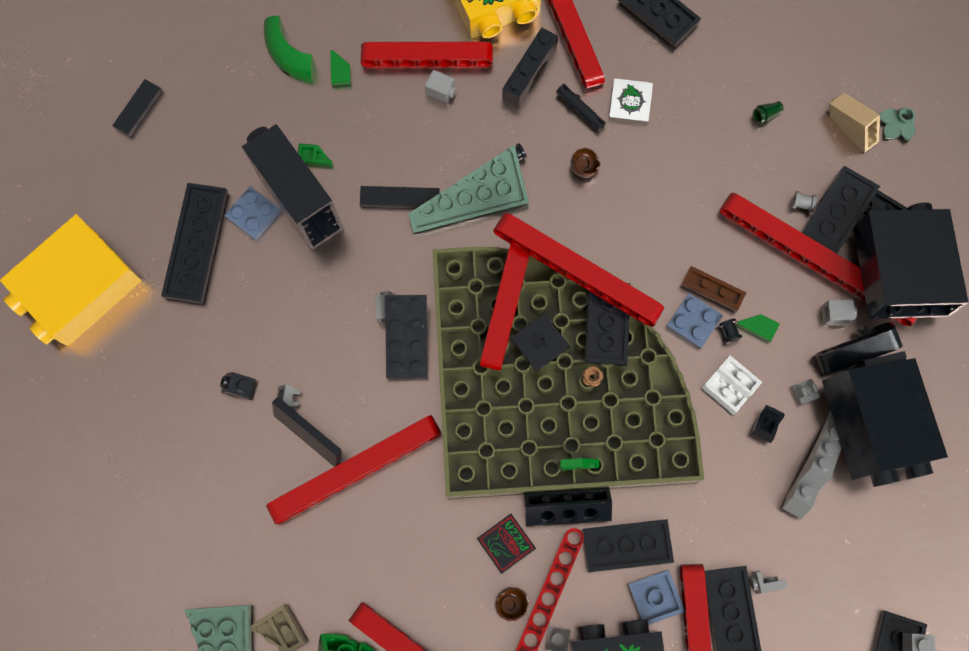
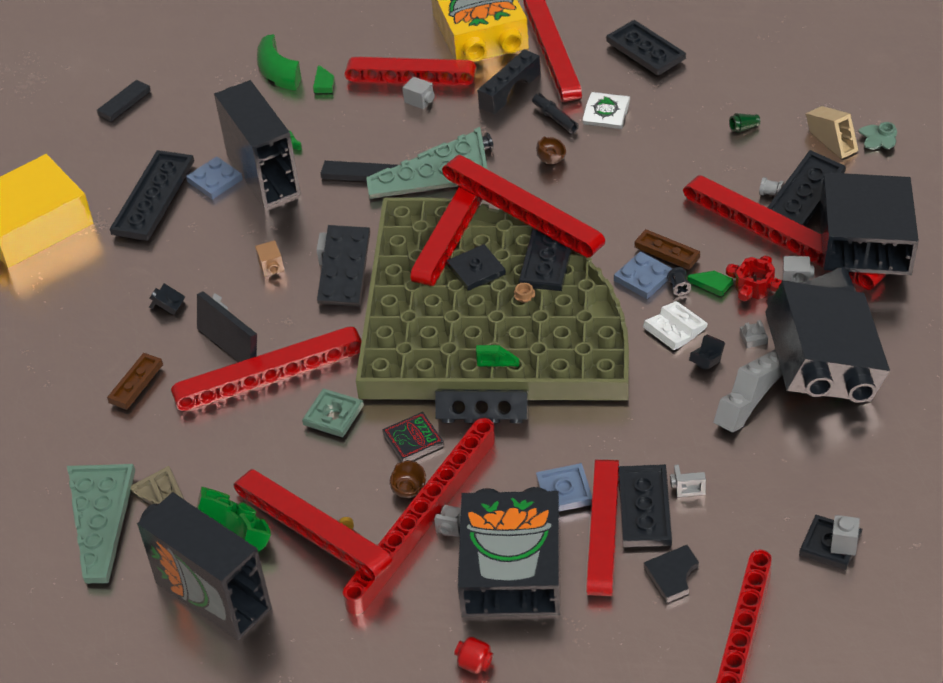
camera: 10 degrees right, 30 degrees down
black plate [582,519,674,573] -> none
none -> reddish brown plate [107,353,163,410]
none -> medium nougat brick [255,240,284,277]
none -> sand green piece [302,388,364,437]
none -> red piece [726,255,782,301]

